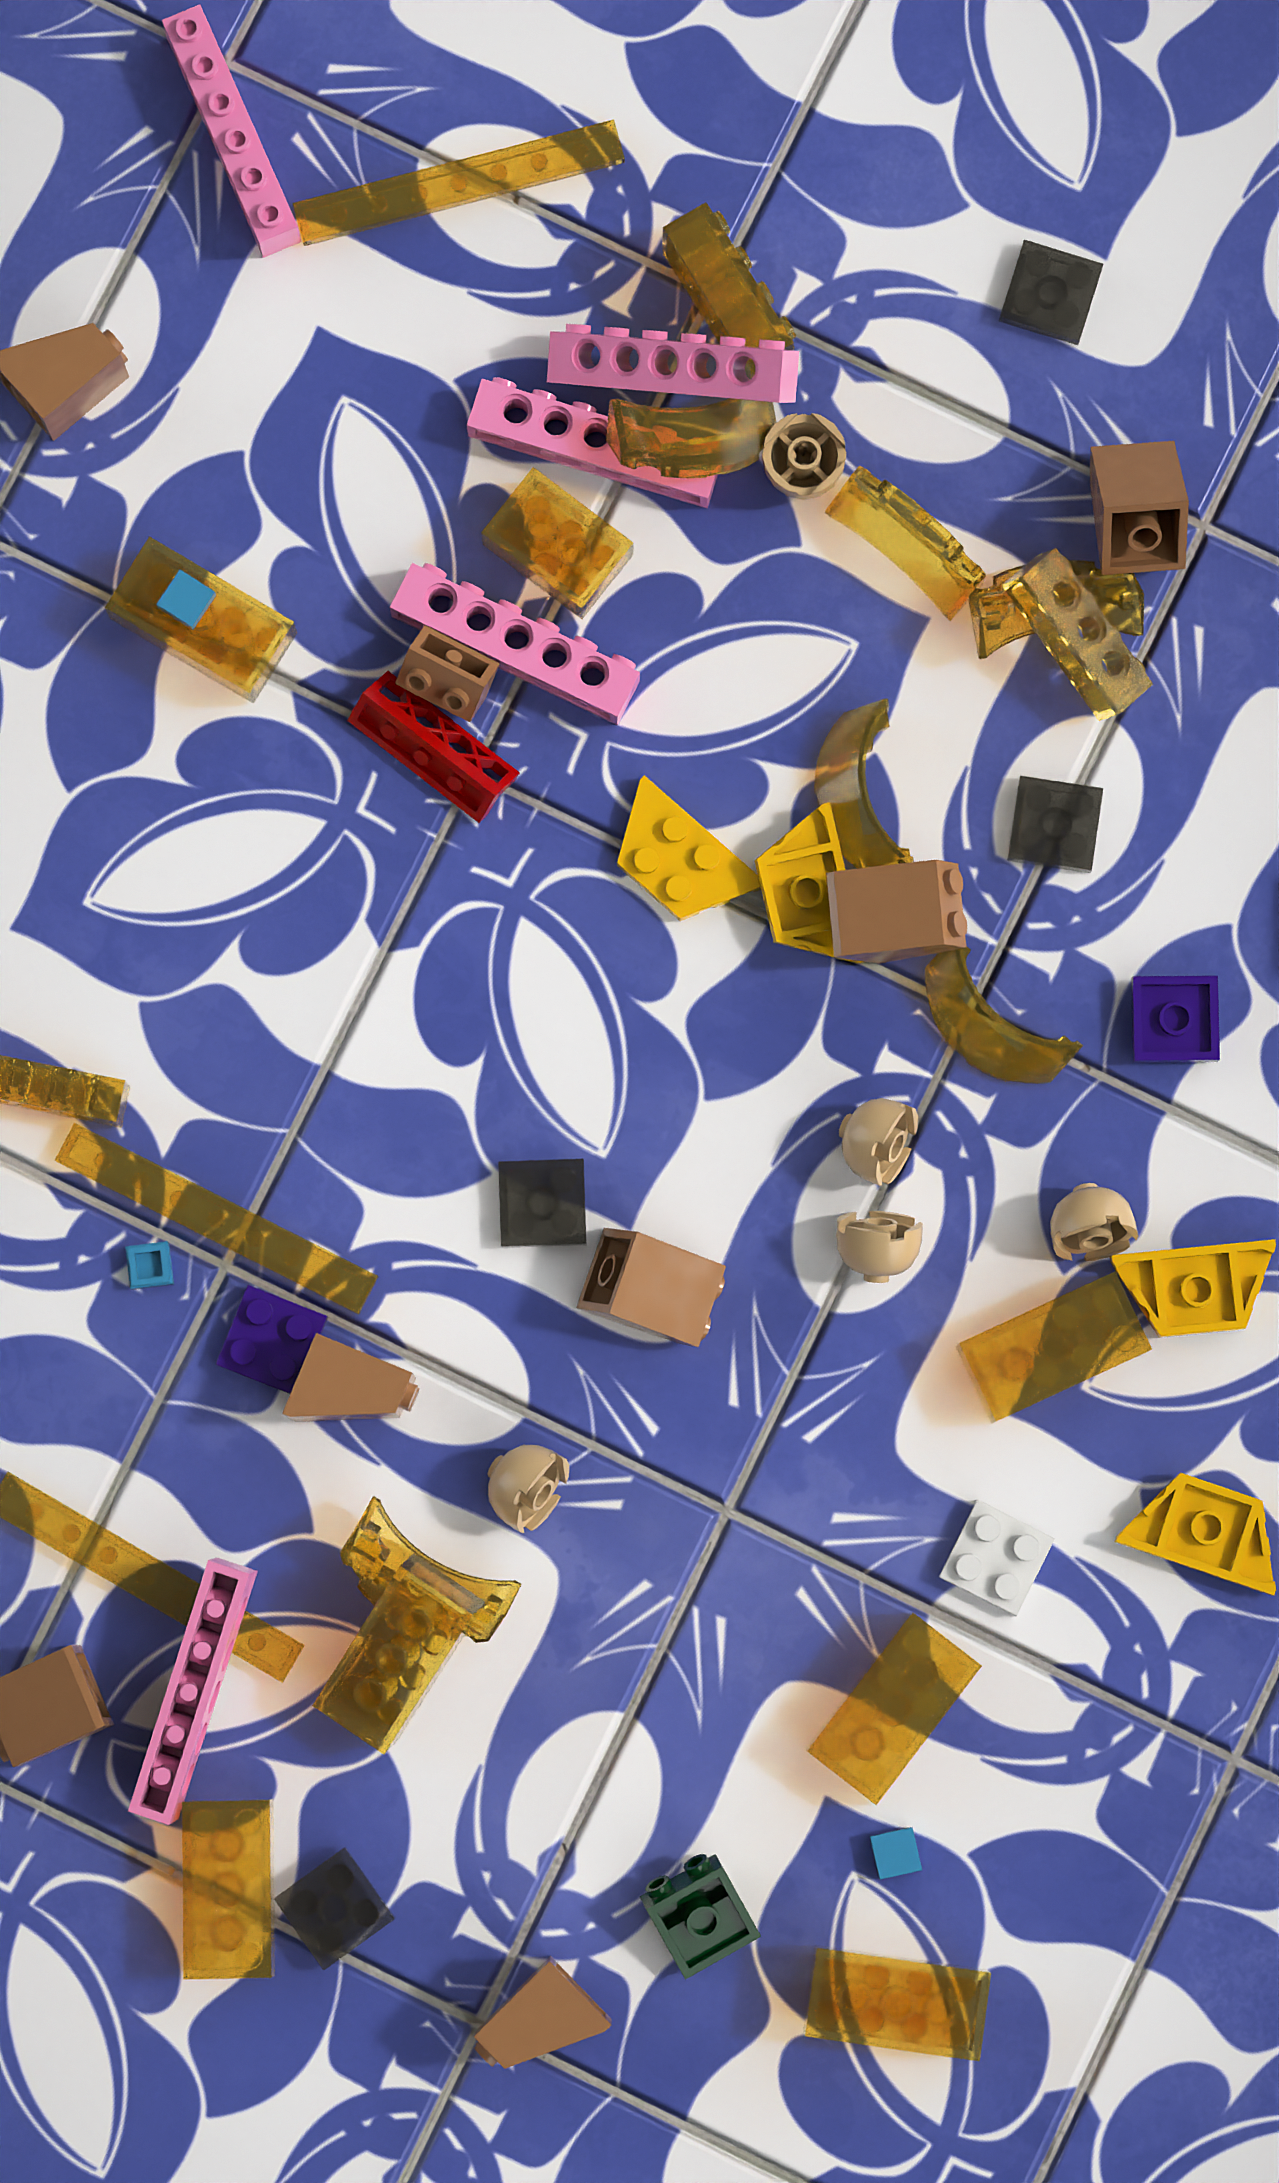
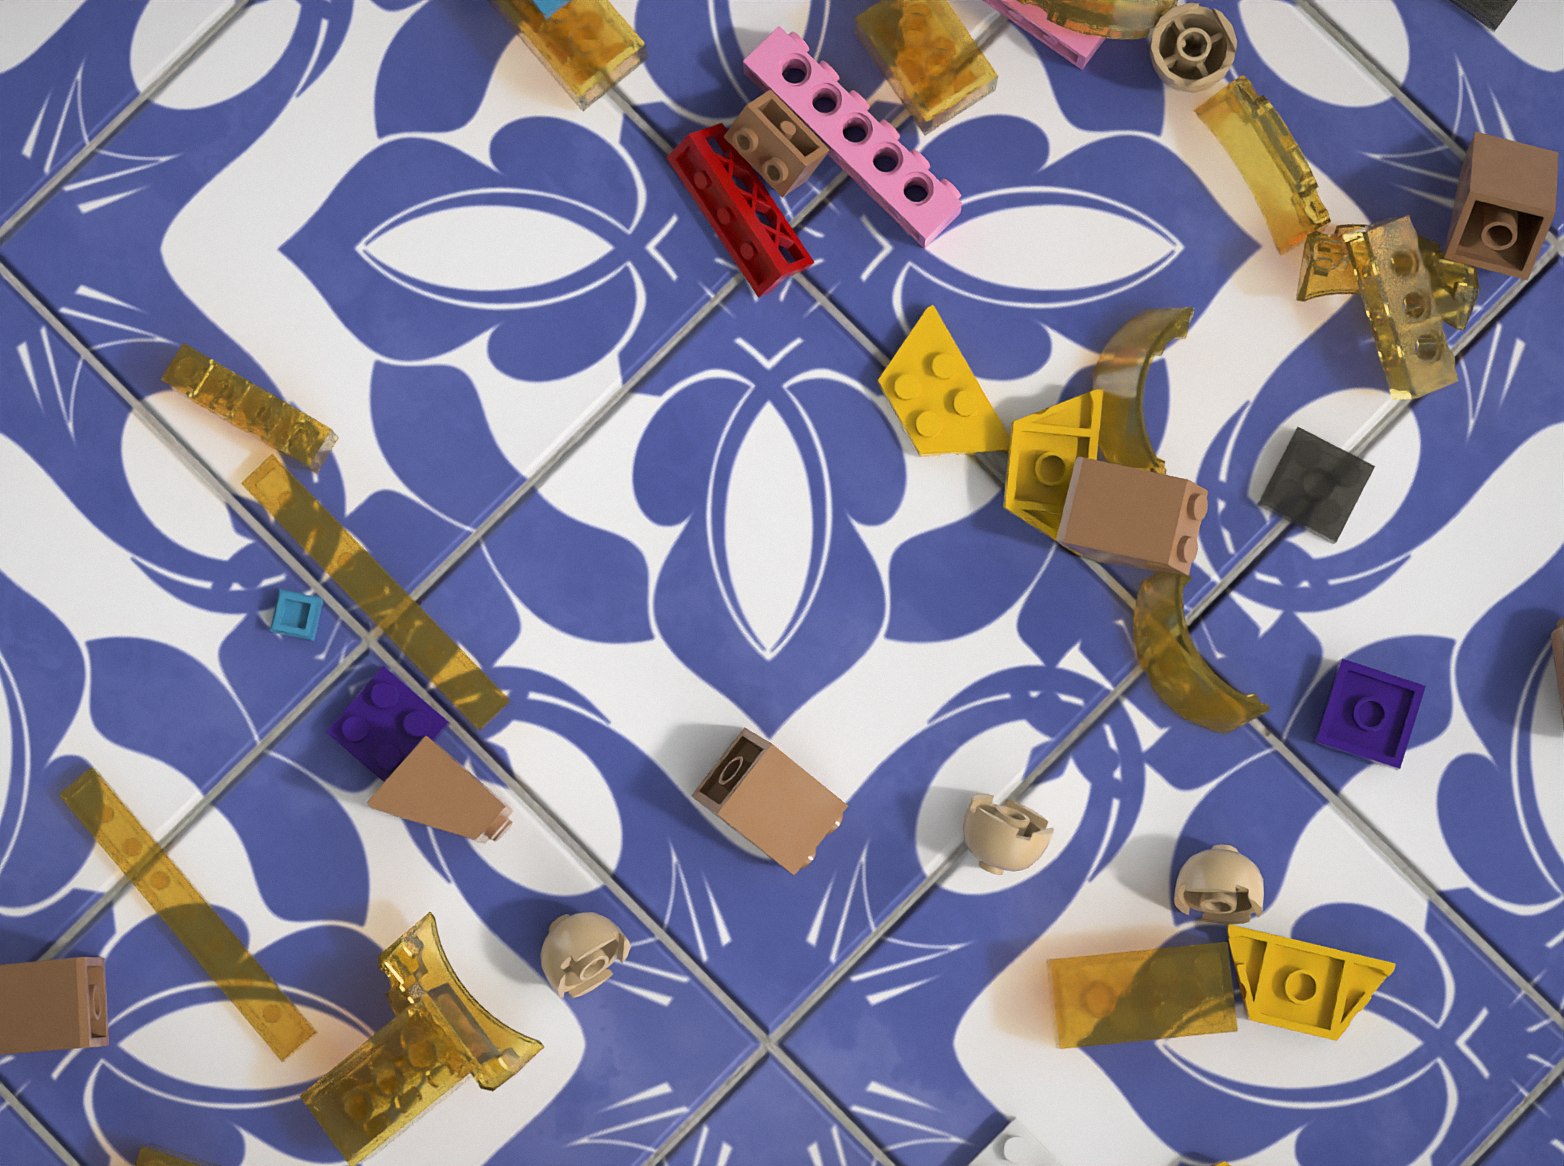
camera: 25 degrees right, 0 degrees up
bright pink brick [128,1558,258,1825] -> none
clear smoke plate [498,1159,587,1248] -> none
tan cylinder [839,1098,918,1186] -> none

